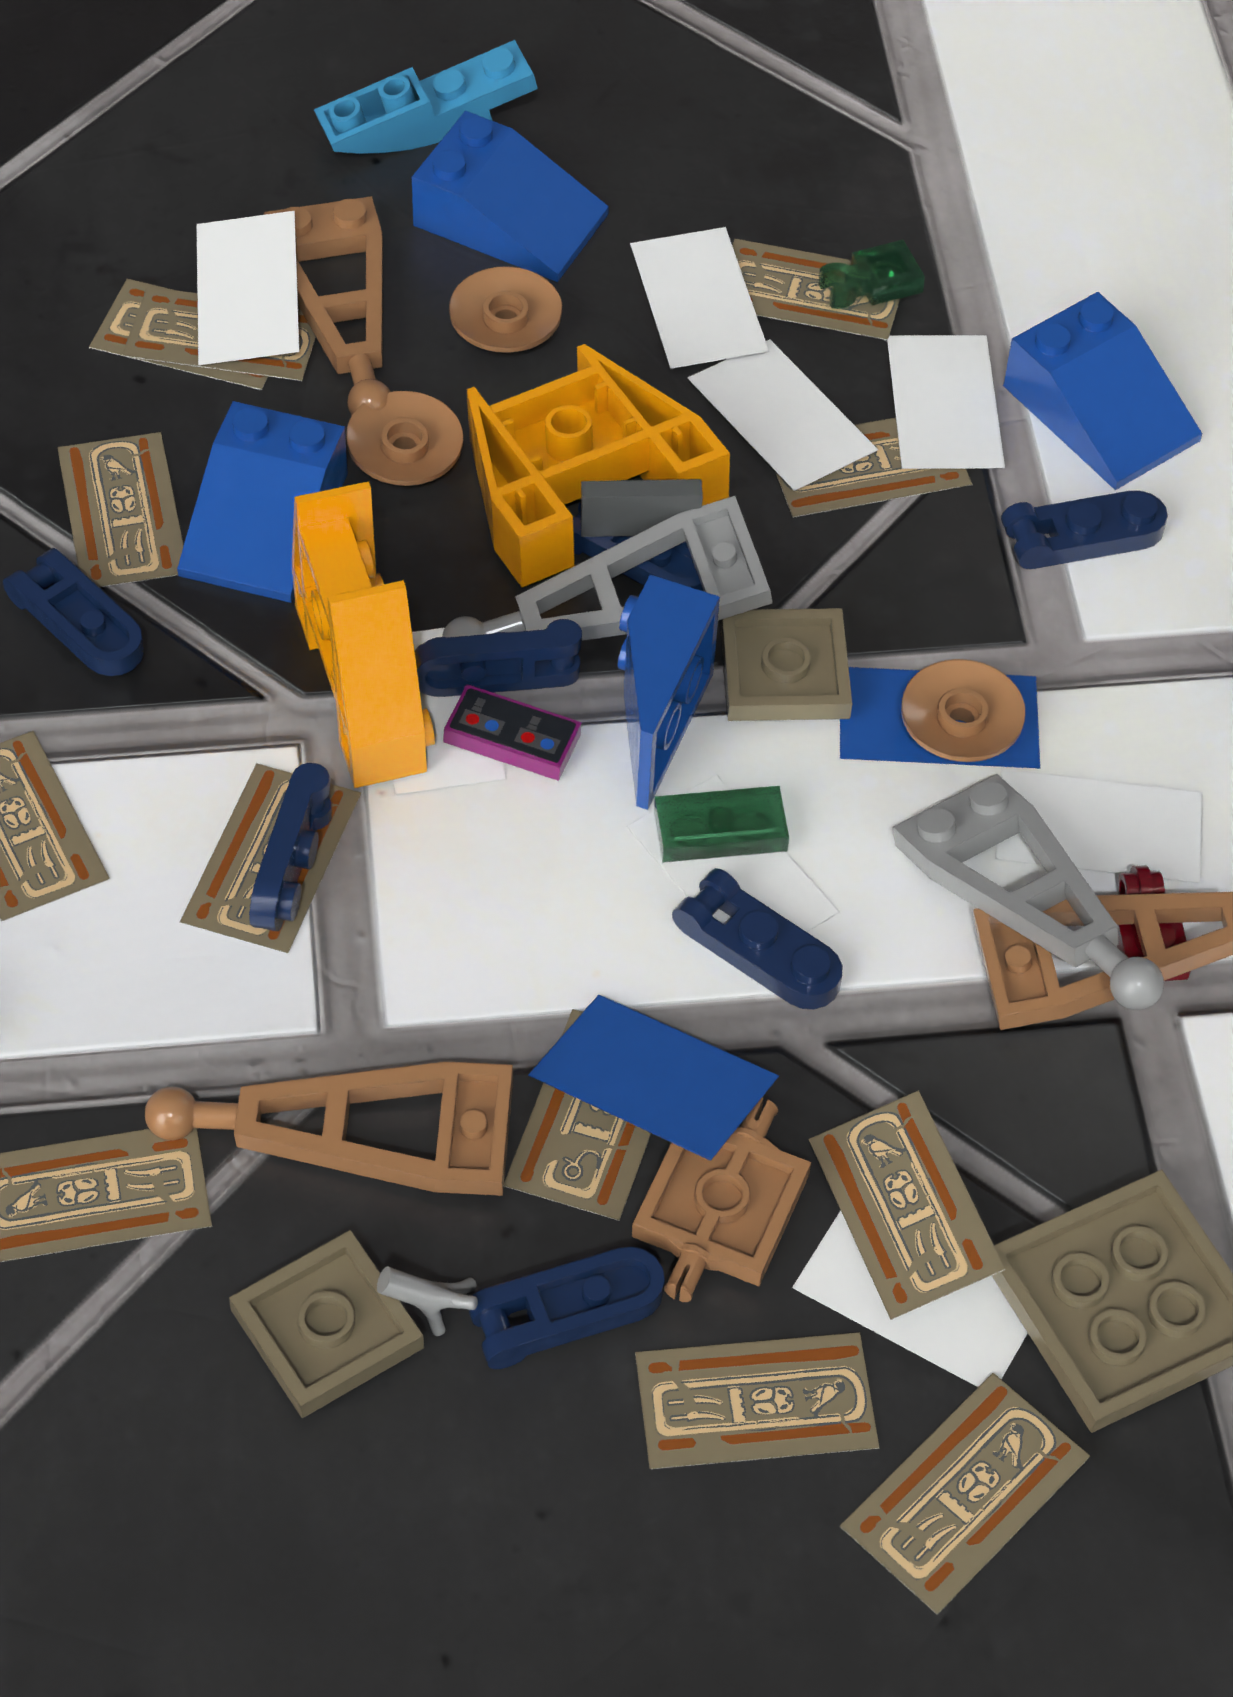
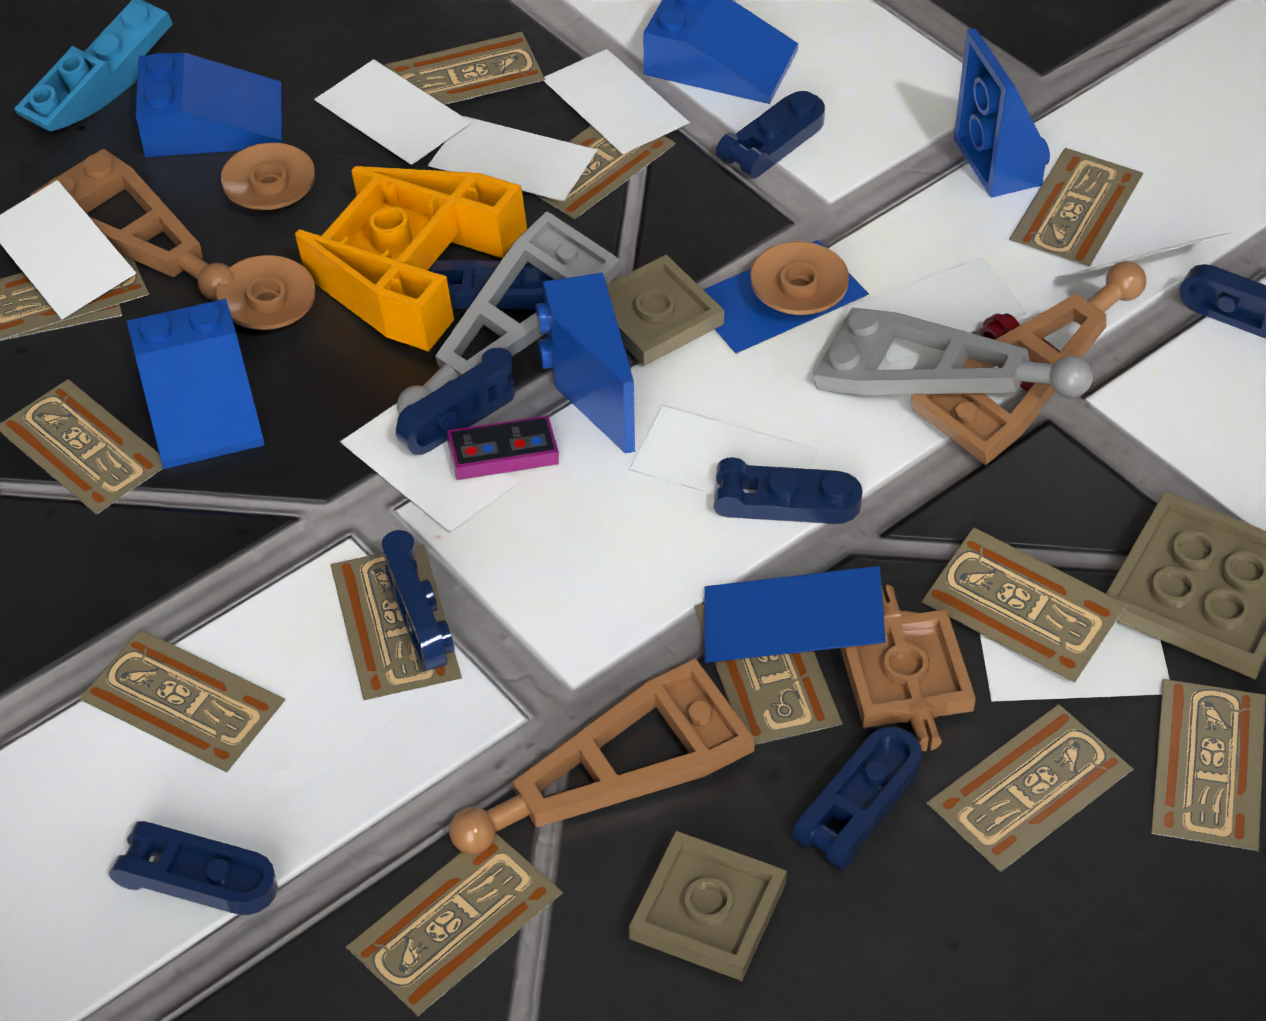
camera: 30 degrees left, 5 degrees down
dark blue plate [3,548,144,676] -> none
light orange wedge [292,481,435,788] -> none
light grey bar [377,1266,478,1336] -> none
dark grey tile [580,479,703,537] -> none
clear green plate [654,786,789,863] -> none
clear green plate [818,239,925,309] -> none

